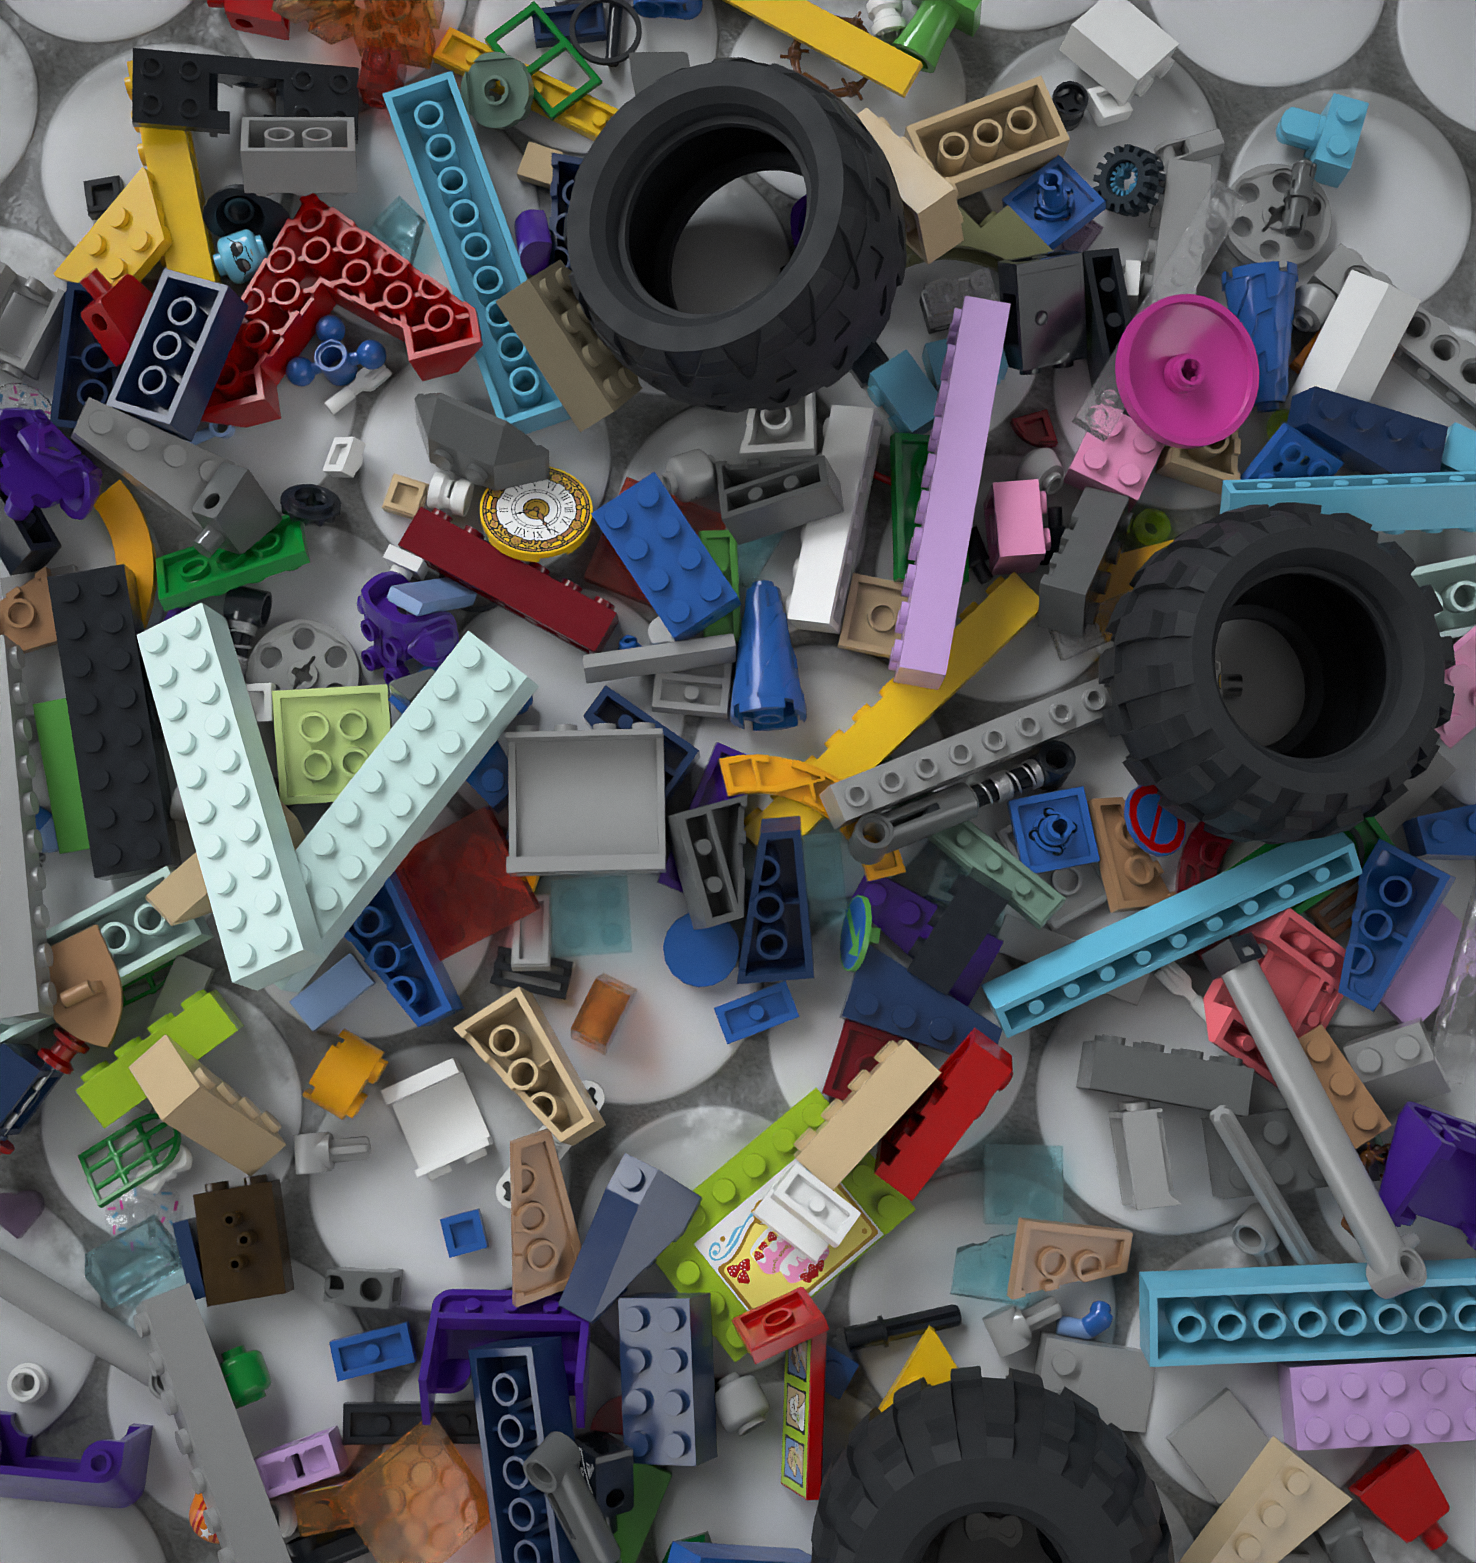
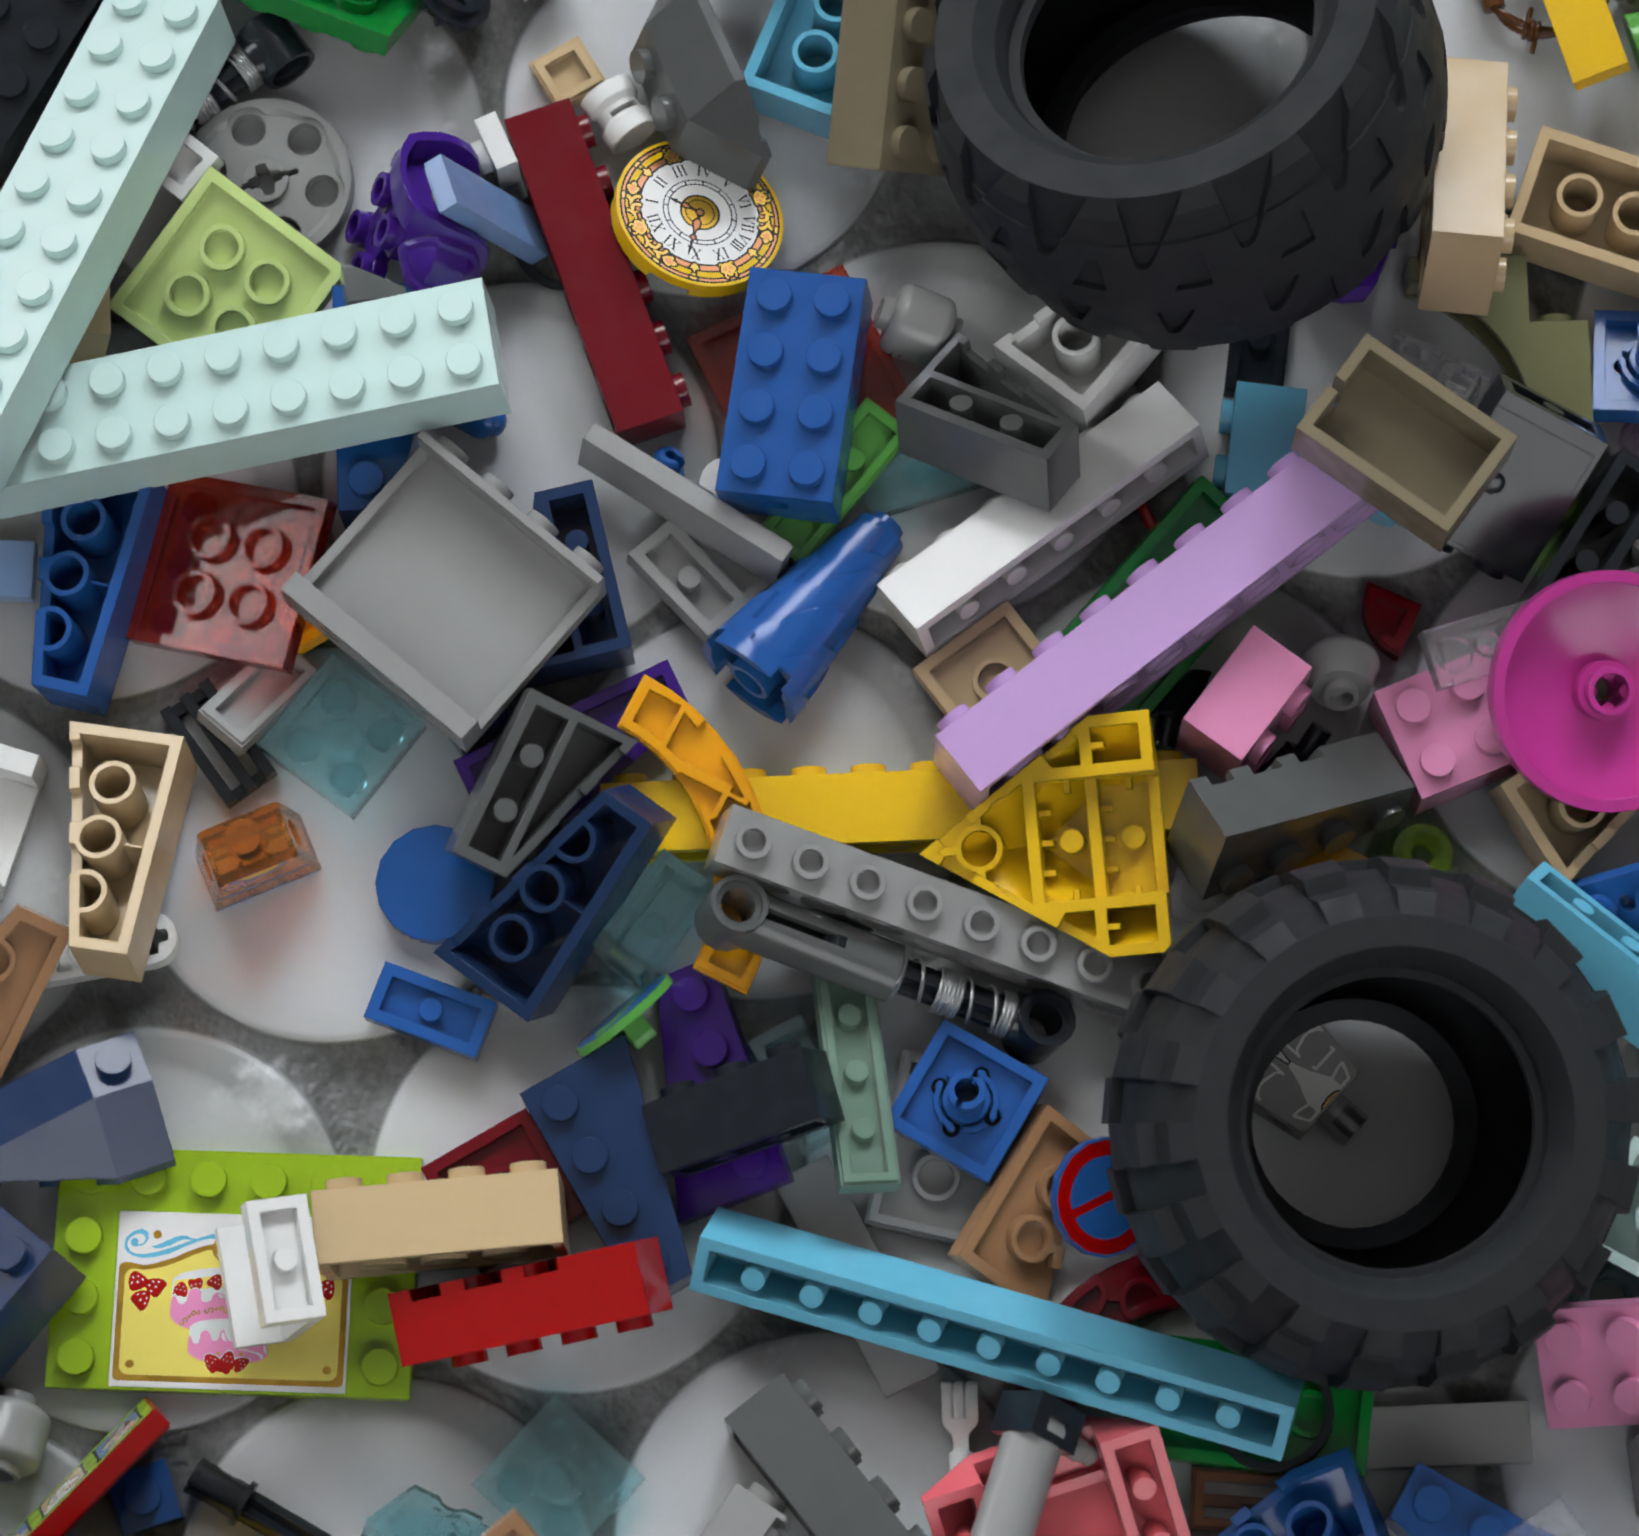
camera: 45 degrees right, 5 degrees down
red tile [732,1287,830,1365] -> none
none -> yellow wedge [919,709,1172,958]
none -> dark tan piece [1291,333,1518,552]

